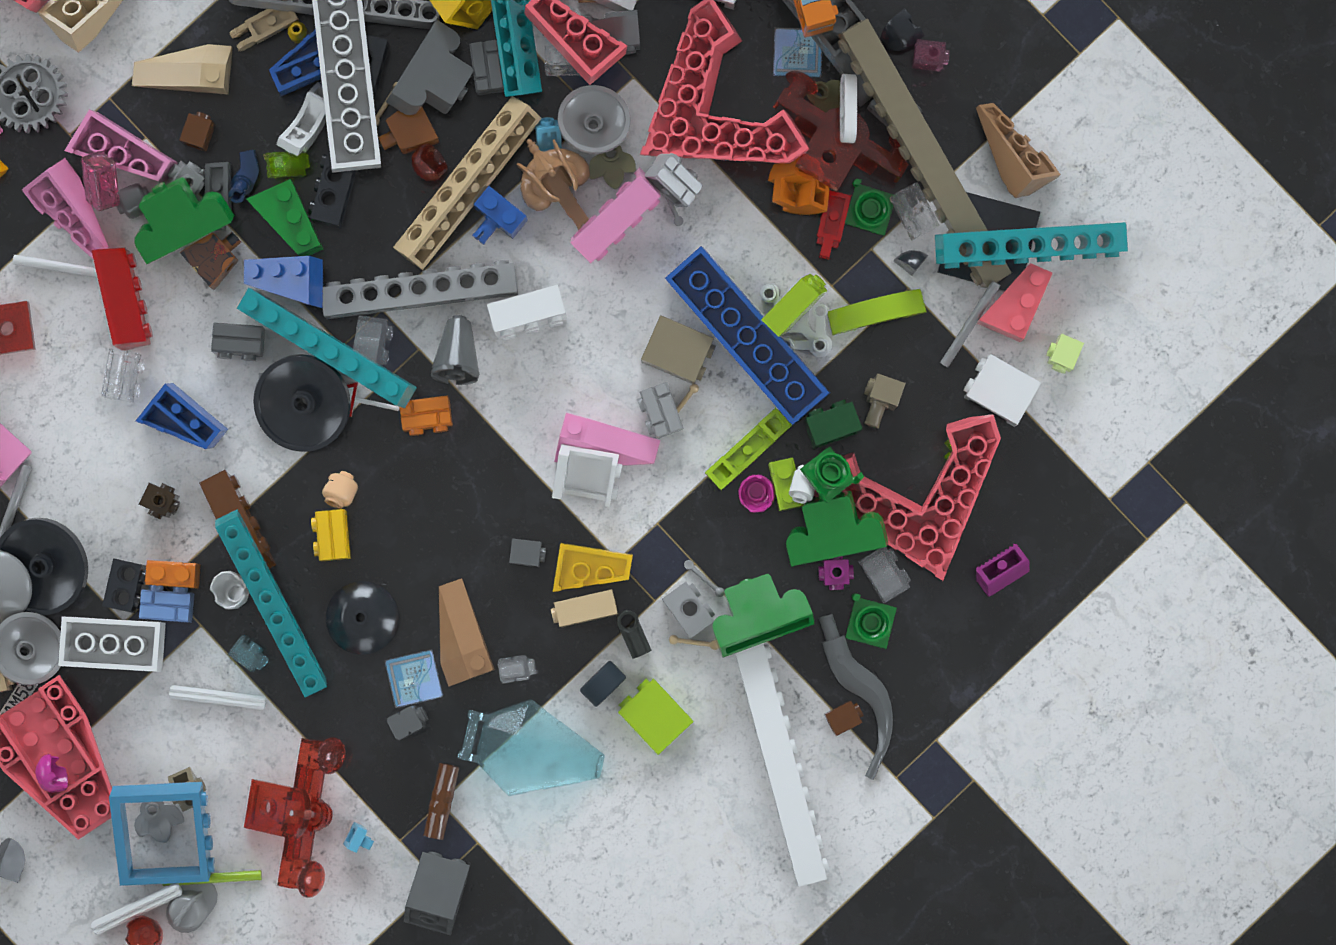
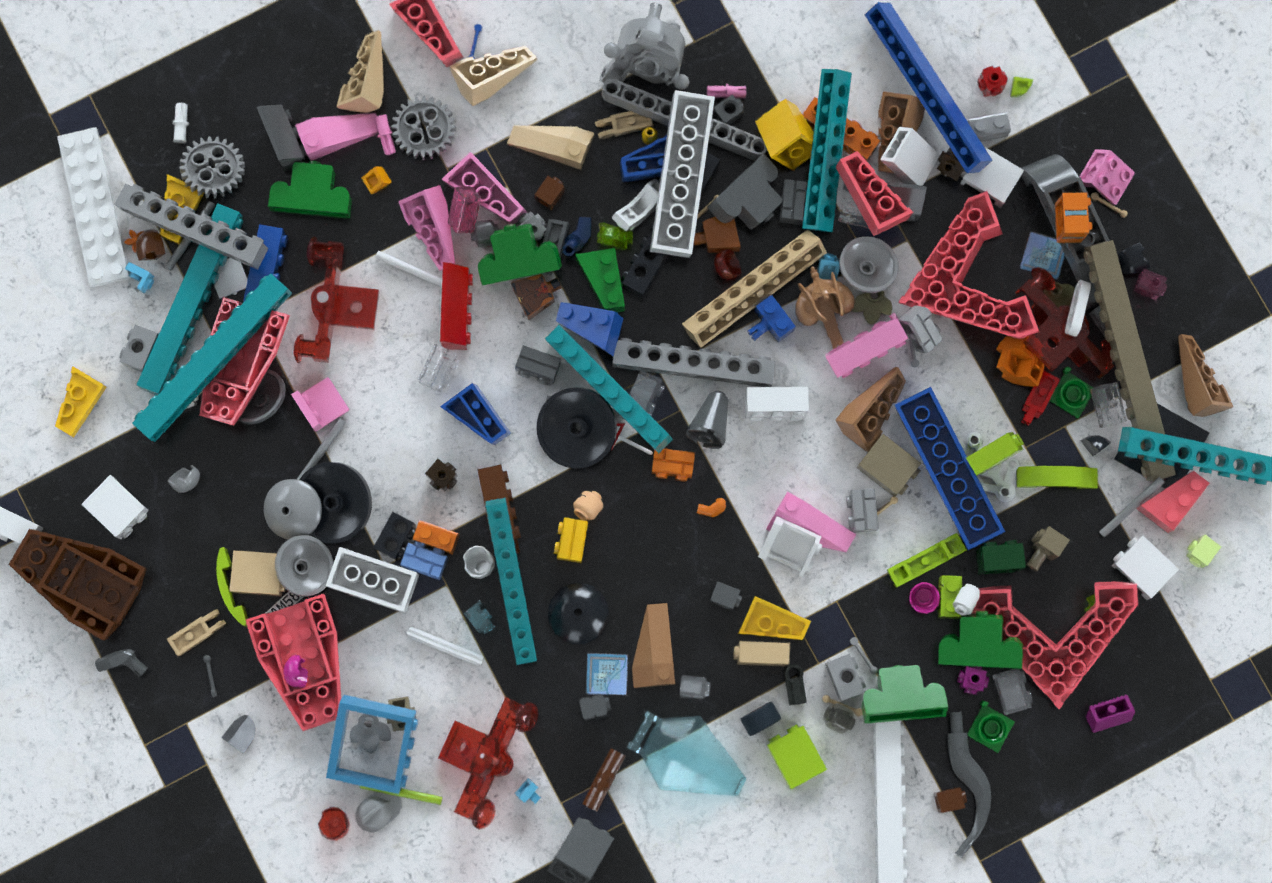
camera: 15 degrees right, 5 degrees down
white axle [91,883,183,935] -> none
green hat [800,447,864,503] -> none
none -> orange arm [697,498,726,517]
none -> clear smoke head [823,703,855,734]
none -> medium nougat wedge [835,367,906,452]

